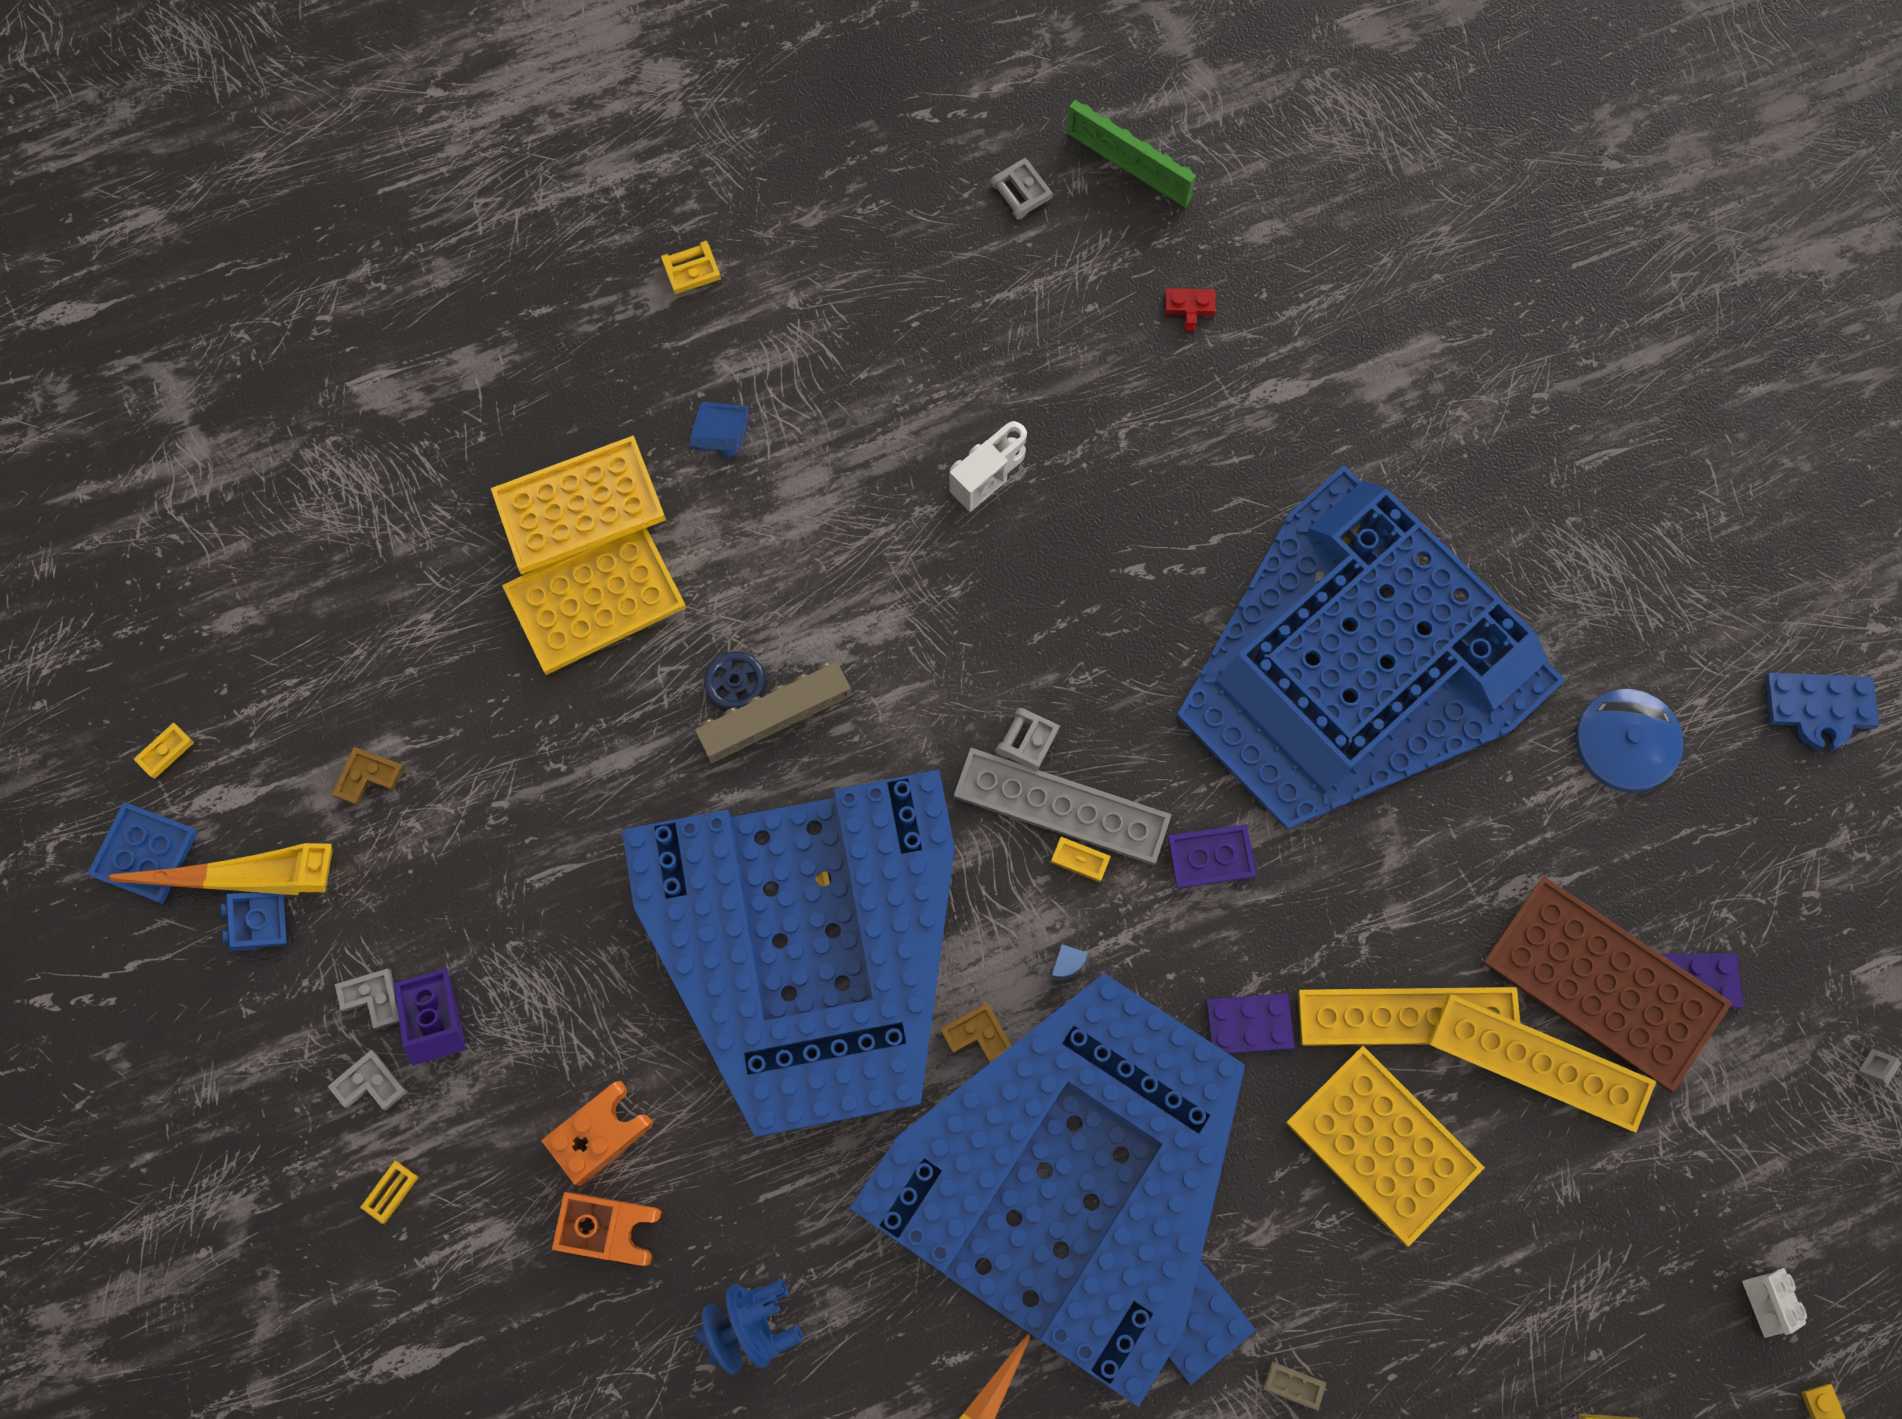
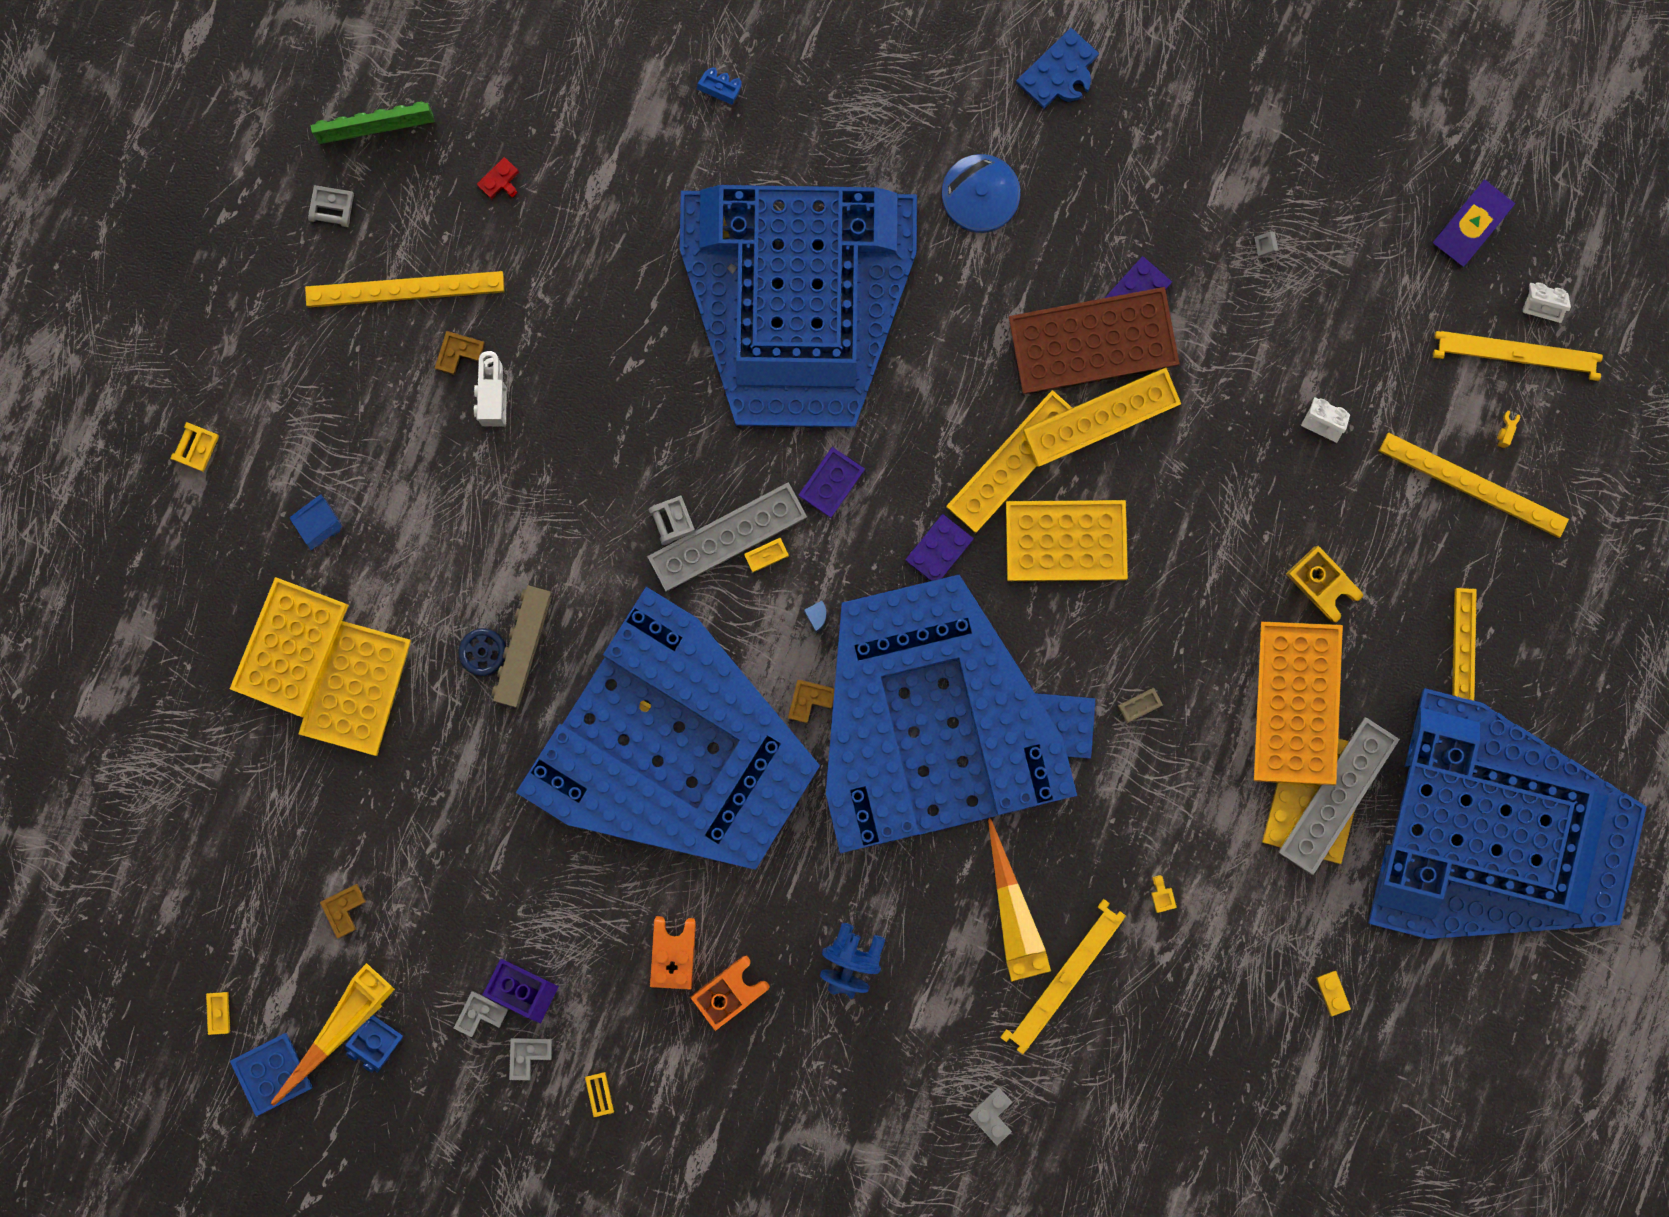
camera: 50 degrees left, 10 degrees up
none -> yellow plate [305,271,505,308]
none -> pearl gold plate [435,331,485,375]
none -> blue plate [697,67,741,105]

